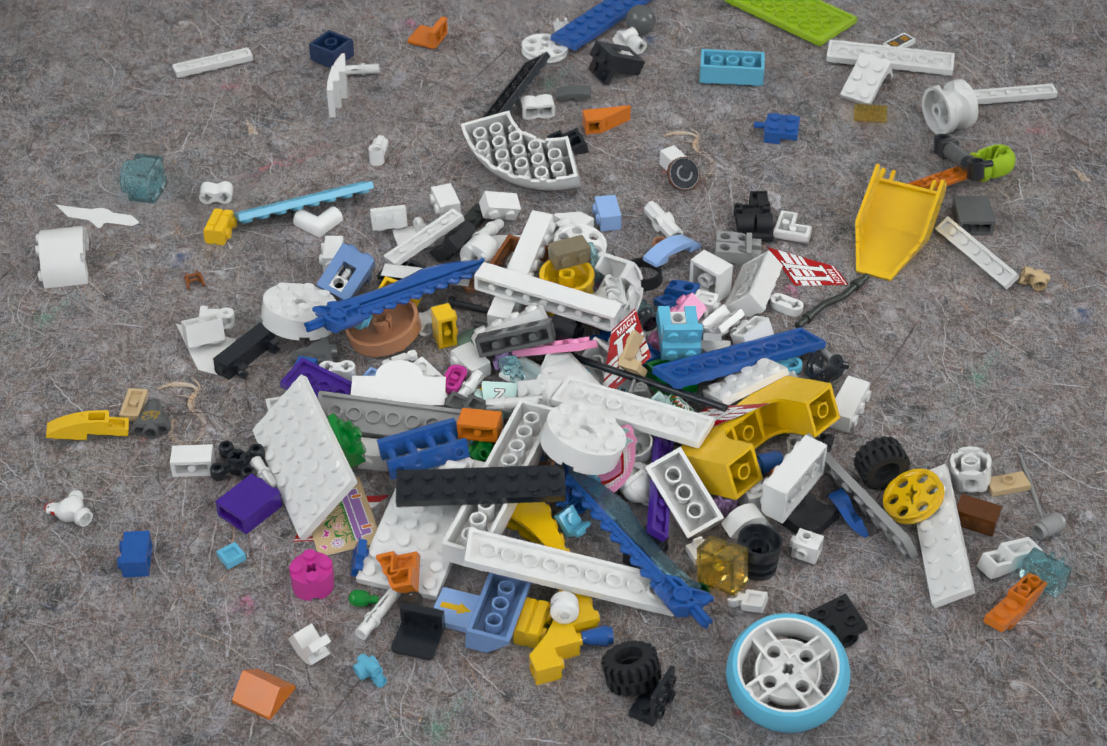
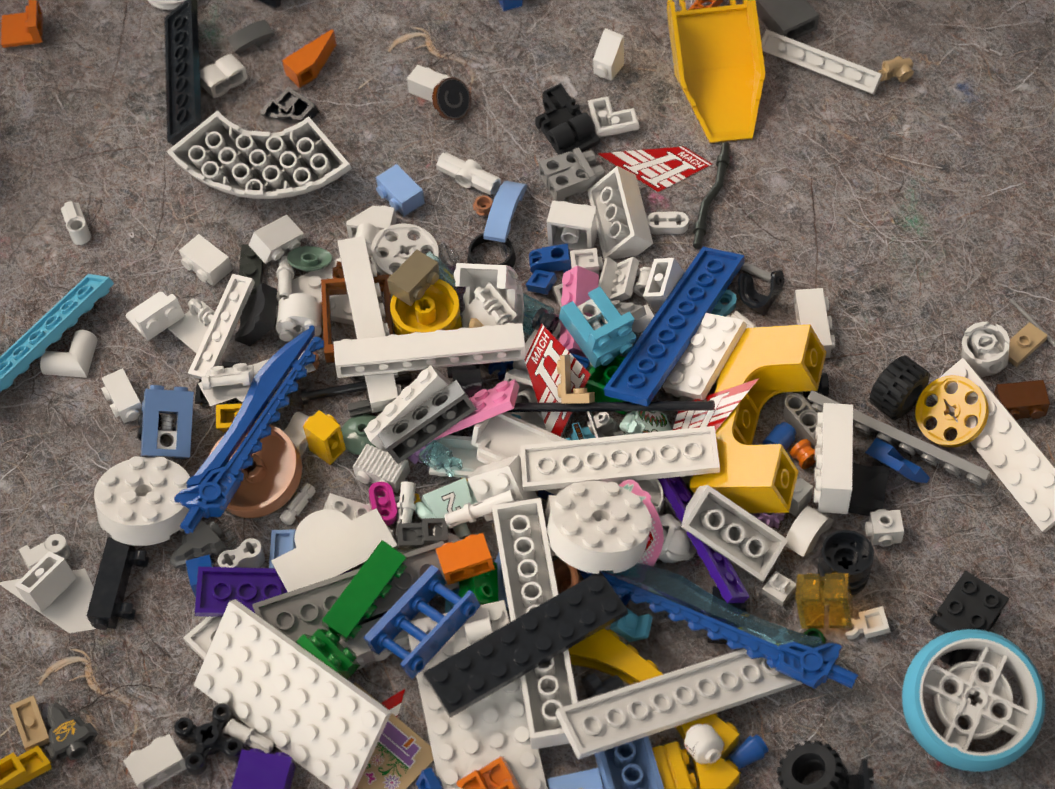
camera: 25 degrees left, 15 degrees up
none -> white plate [202,363,255,390]
none -> sand green dish [287,246,332,272]
none -> green brick [322,540,407,643]
none -> white slope [593,28,624,81]

